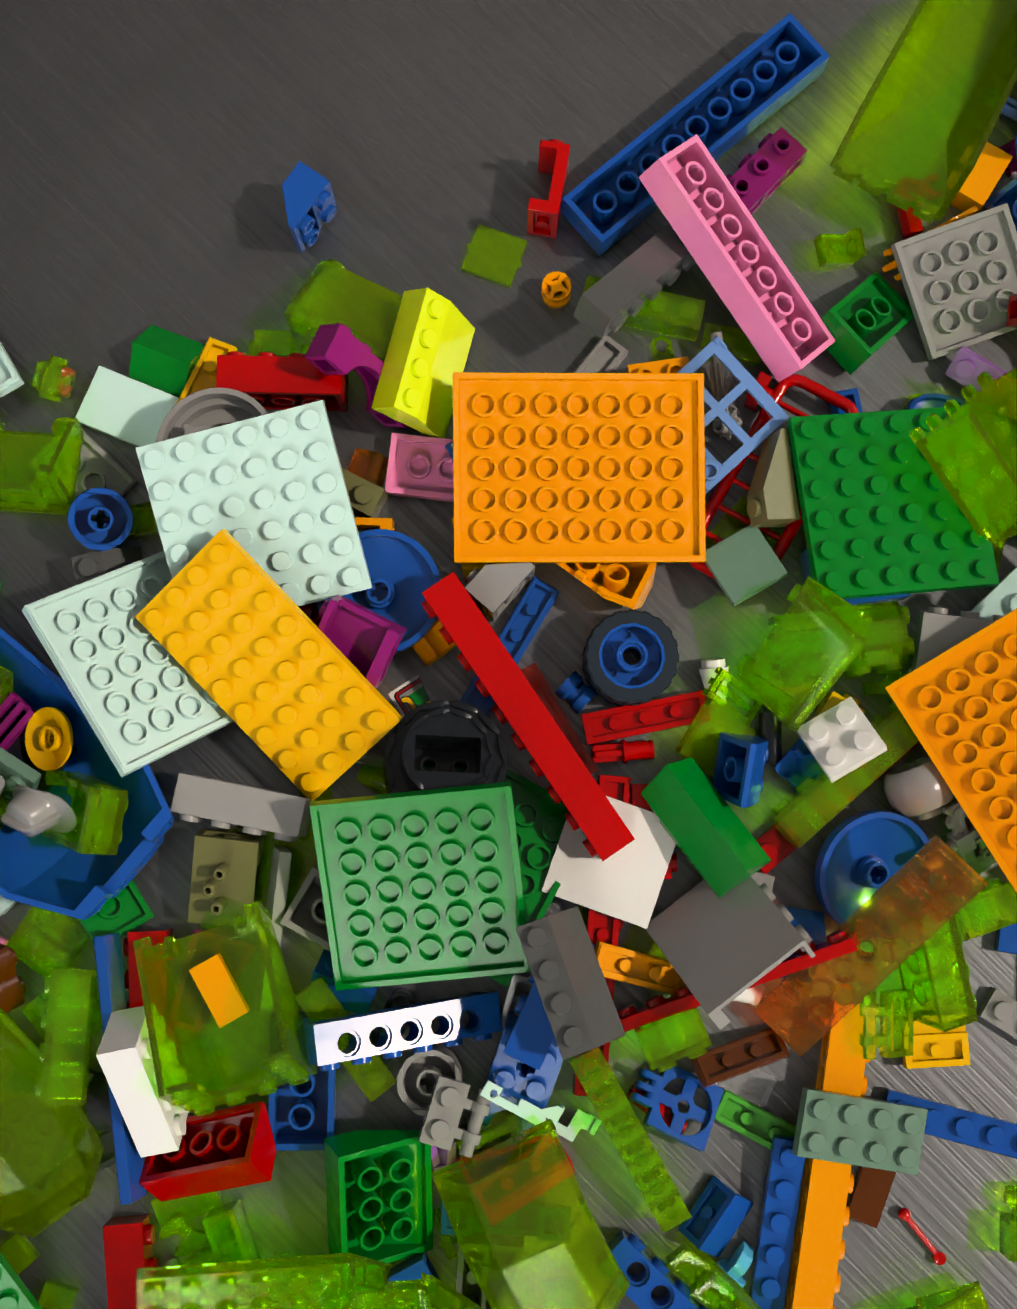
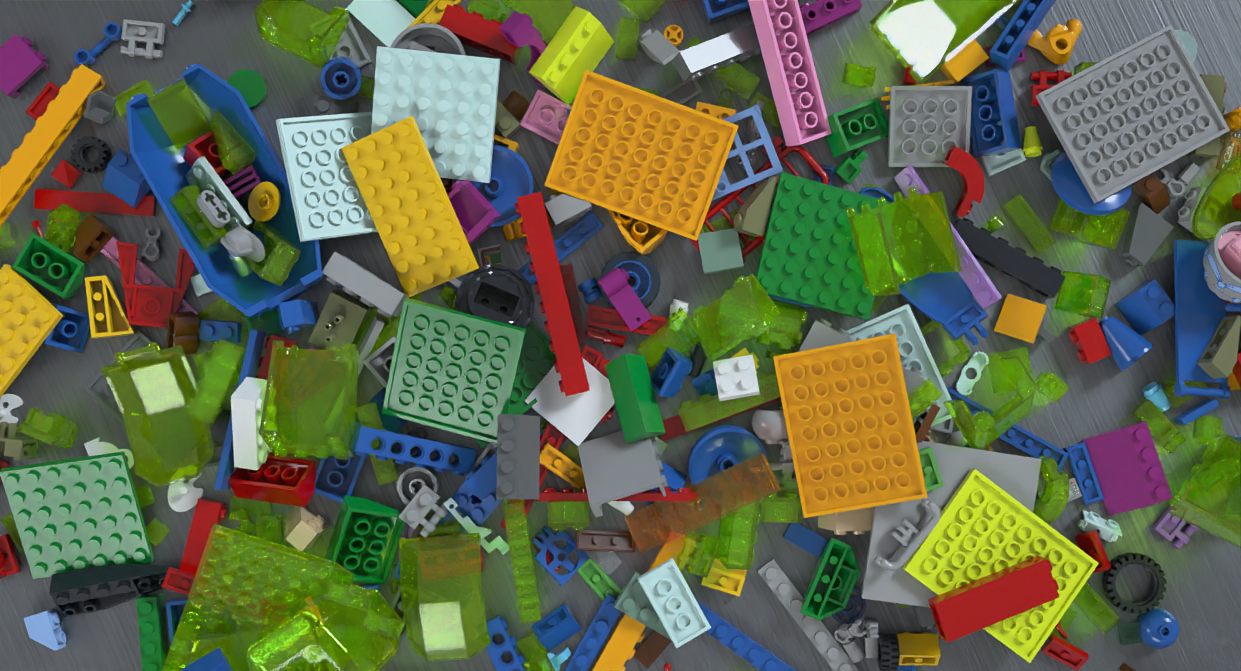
camera: 20 degrees right, 5 degrees up
light orange tile [189,953,250,1028] -> none
none -> white piece [168,467,204,512]
none -> blue plate [200,319,241,343]
none -> blue wedge [277,299,320,335]
none -> tan wedge [284,506,329,552]
none -> magenta door [597,267,652,331]
none -> clear neon green tile [616,17,640,60]
none -> light grey slope [637,28,680,65]
none -> light aqua tile [637,558,711,649]
none -> green plate [833,149,868,185]

